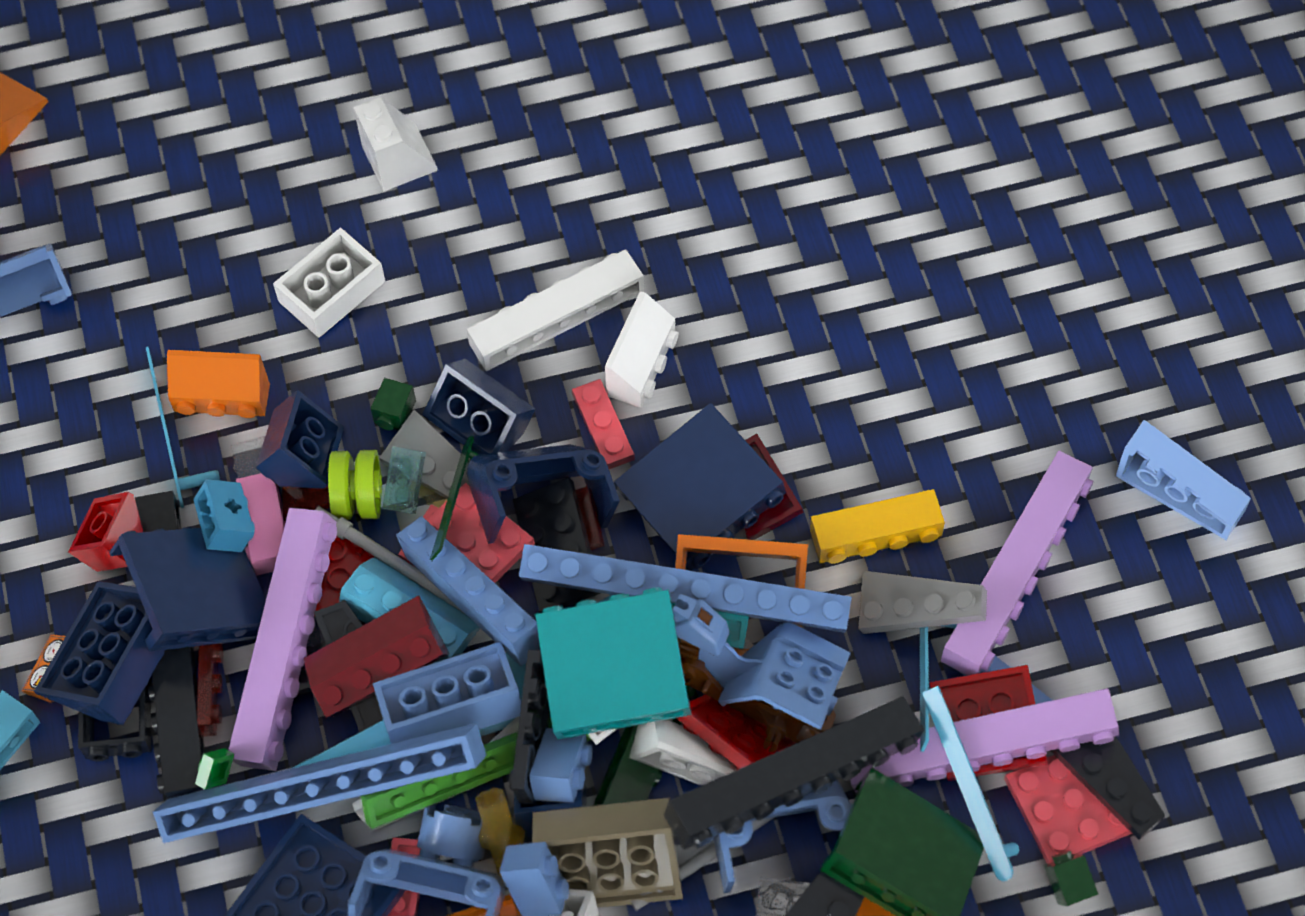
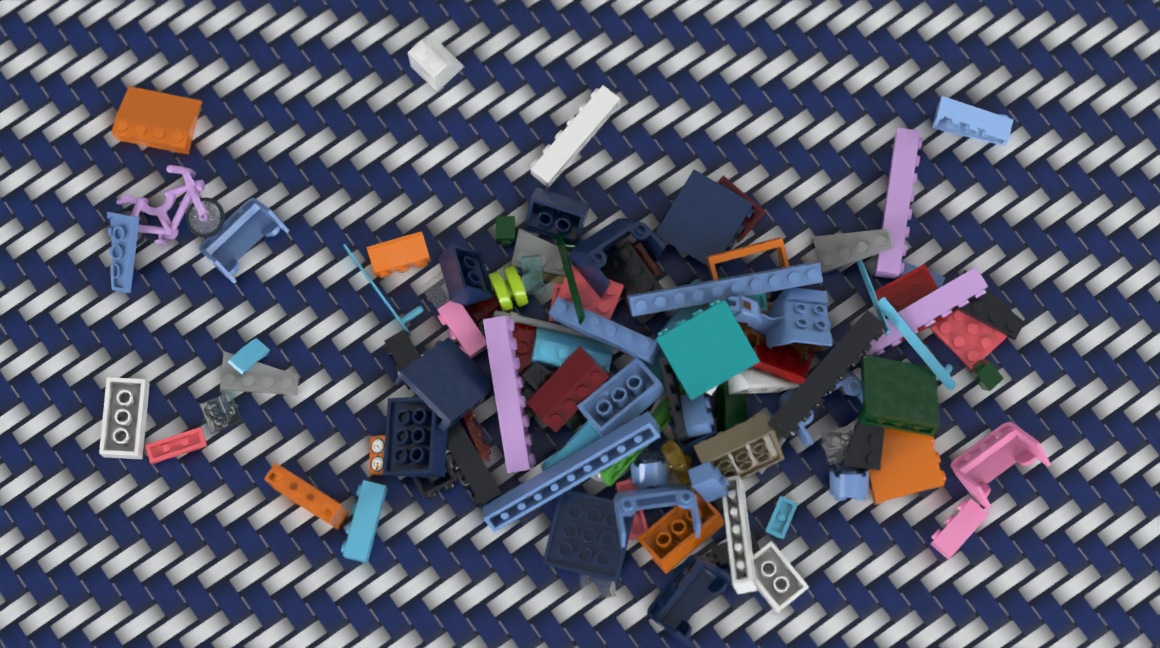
camera: 20 degrees left, 15 degrees up
red slope [68,492,143,572] -> none
dark azure brick [193,479,255,552] -> none
green plate [195,748,235,790] -> none
white brick [273,227,386,338] -> none
coral plate [572,379,635,469] -> none
white slope [605,291,679,408] -> none
yellow brick [810,489,945,564] -> none

